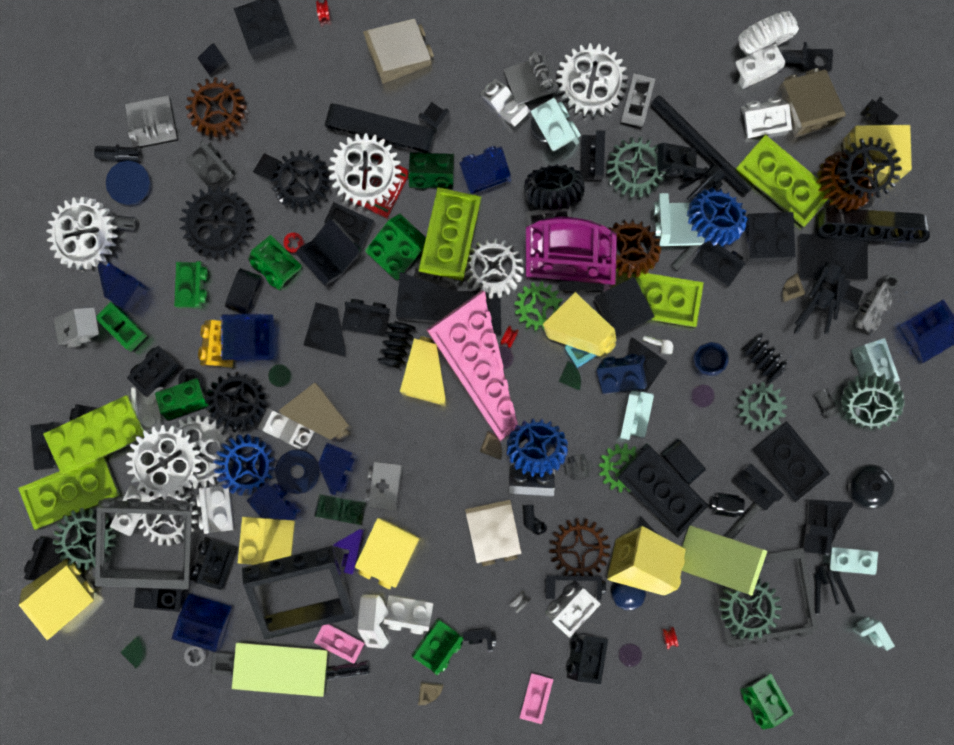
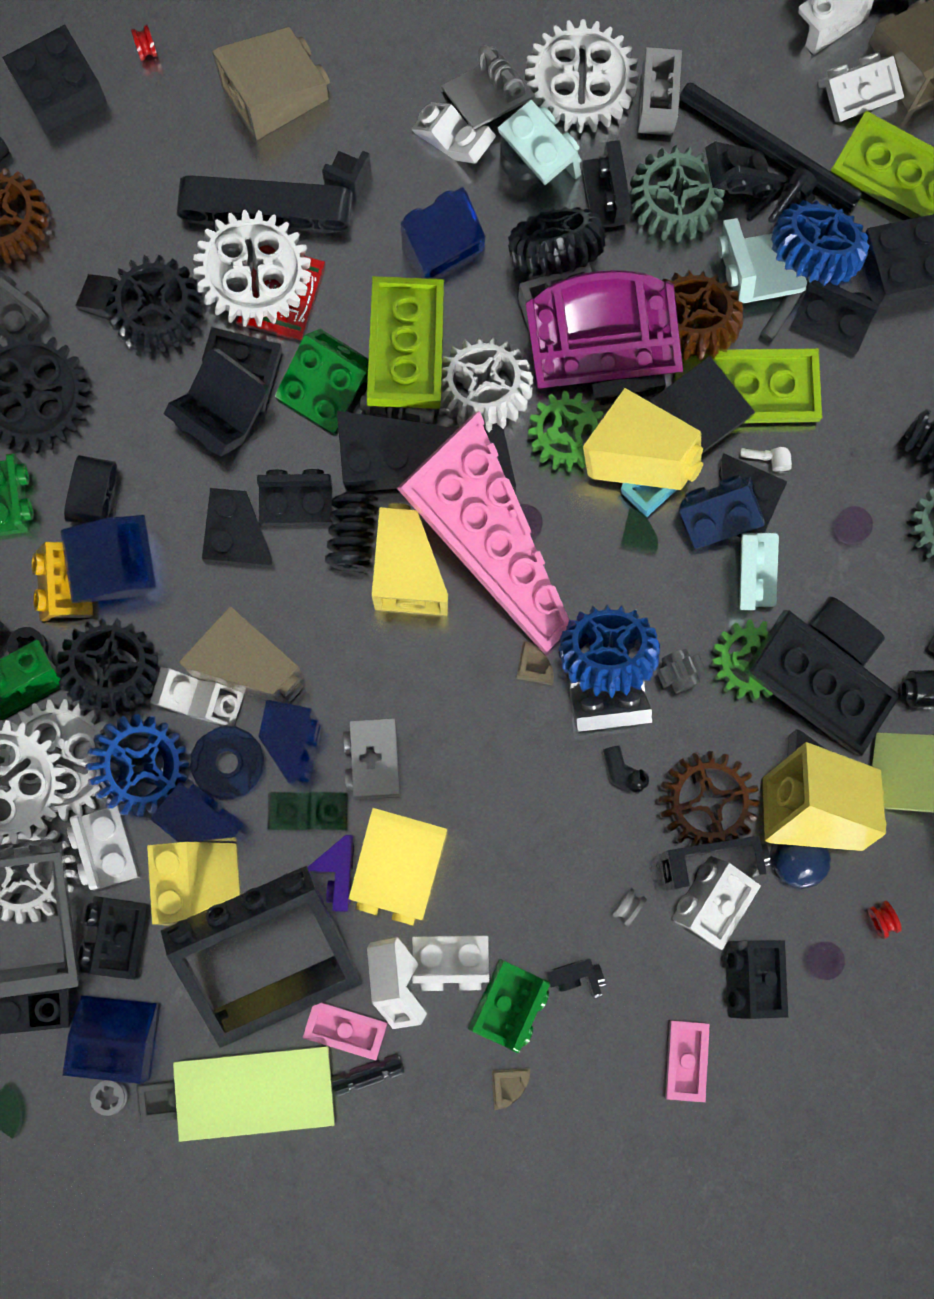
camera: 20 degrees left, 5 degrees down
green bracket [248,235,302,290] -> none
clear green tile [268,364,292,387] -> none
red bush [283,232,304,254] -> none
dark green bracket [408,152,454,189] -> none
slope [465,500,522,566] -> none
red bush [500,325,519,348] -> none
dark blue hair [693,342,729,376] -> none

